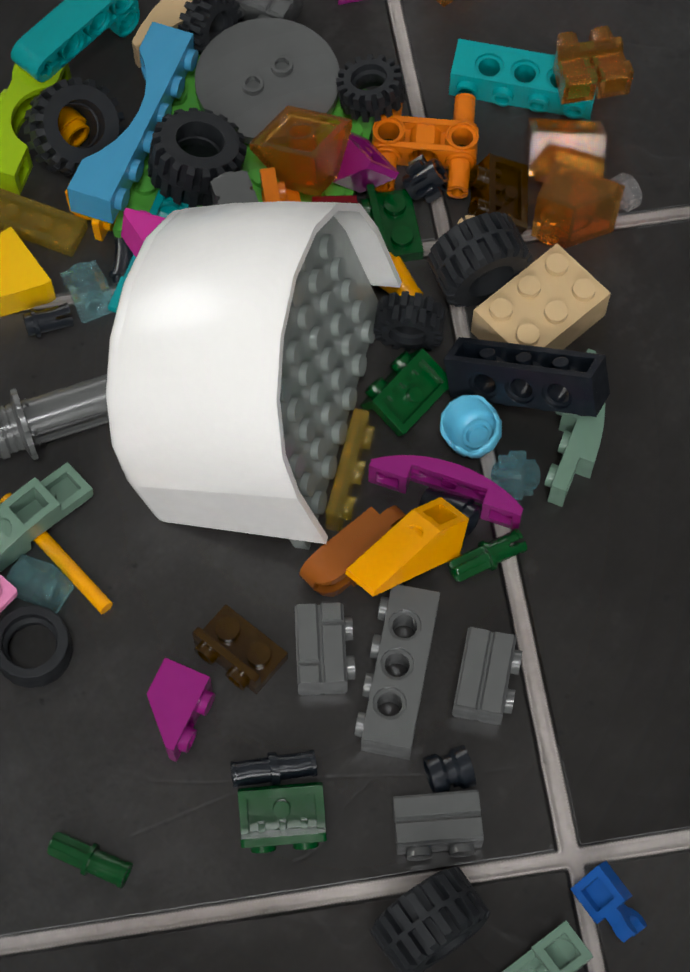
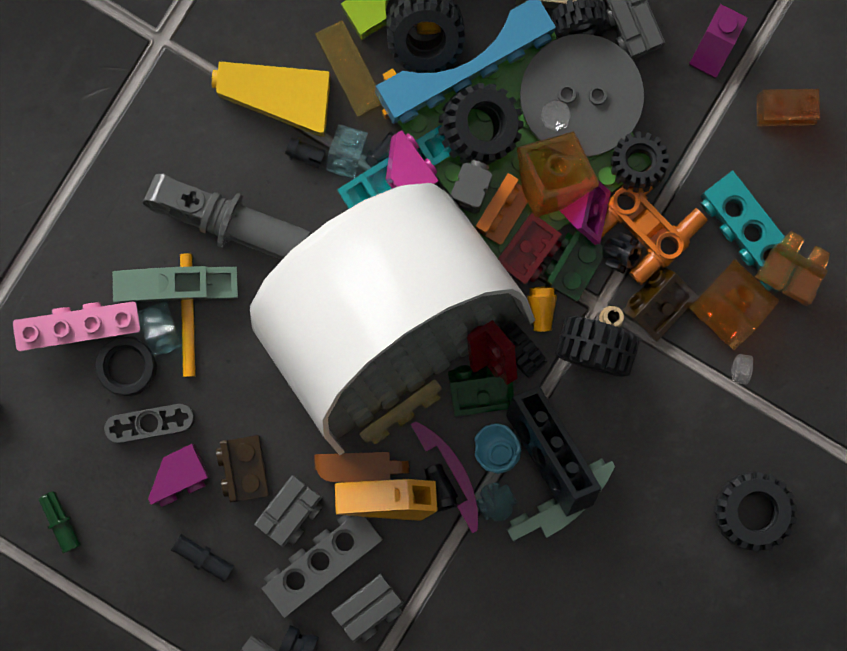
camera: 45 degrees right, 20 degrees up
dark green bracket [238,782,327,853] -> none
dark green axle [448,528,527,582] -> none
tan brick [471,243,611,350] -> none
clear orange slope [531,160,625,248] -> none
none -> dark grey beam [104,404,195,443]
none -> dark red bracket [467,320,517,385]
none -> clear tile [540,100,571,132]

